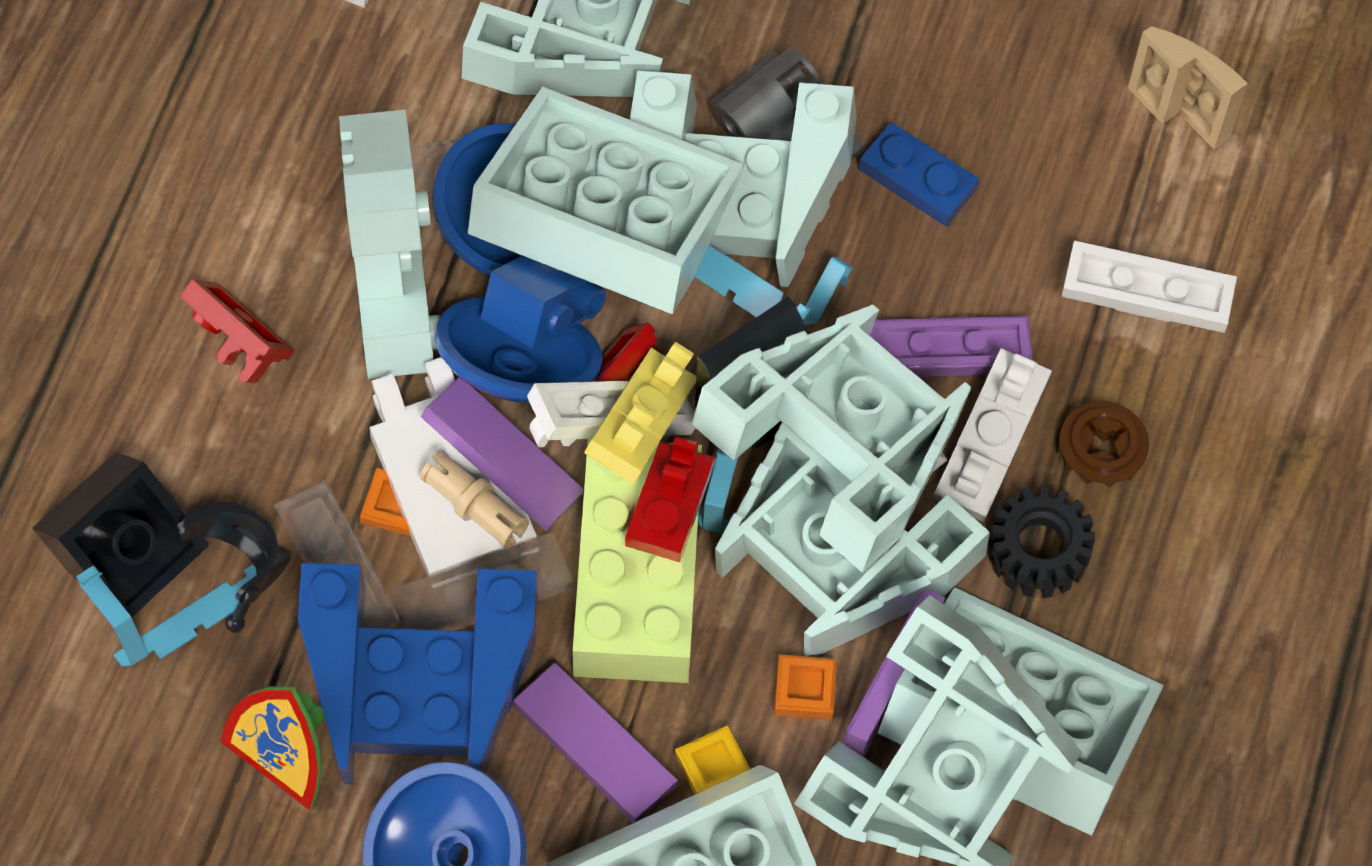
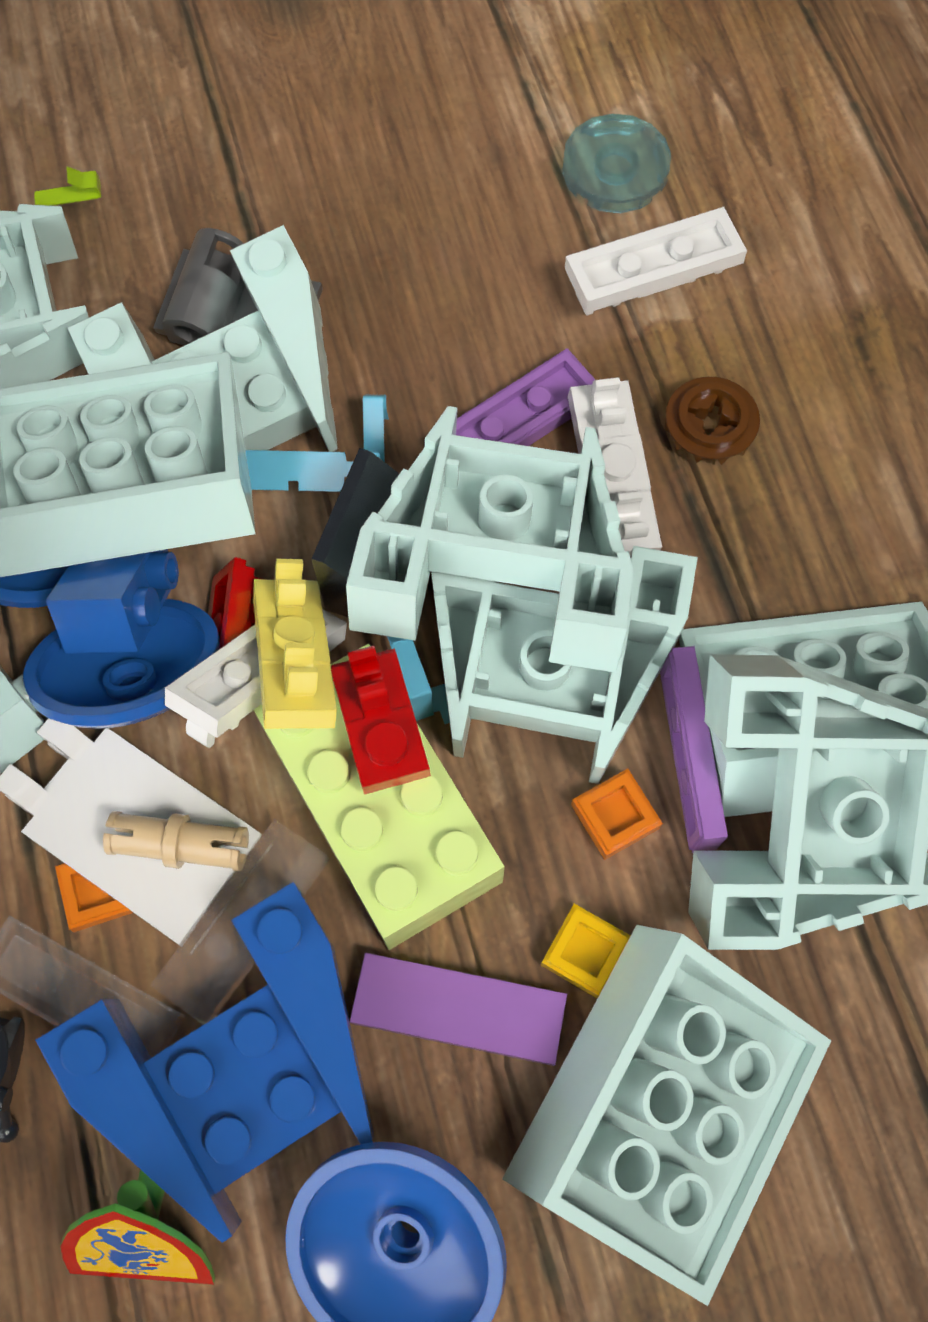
camera: 30 degrees left, 5 degrees up
medium lavender tile [420,377,584,531] -> none
blue plate [858,122,979,227] -> none
black tyre [988,486,1095,598] -> none
tan slope [1128,26,1248,150] -> none
none -> clear light blue tile [562,114,671,213]

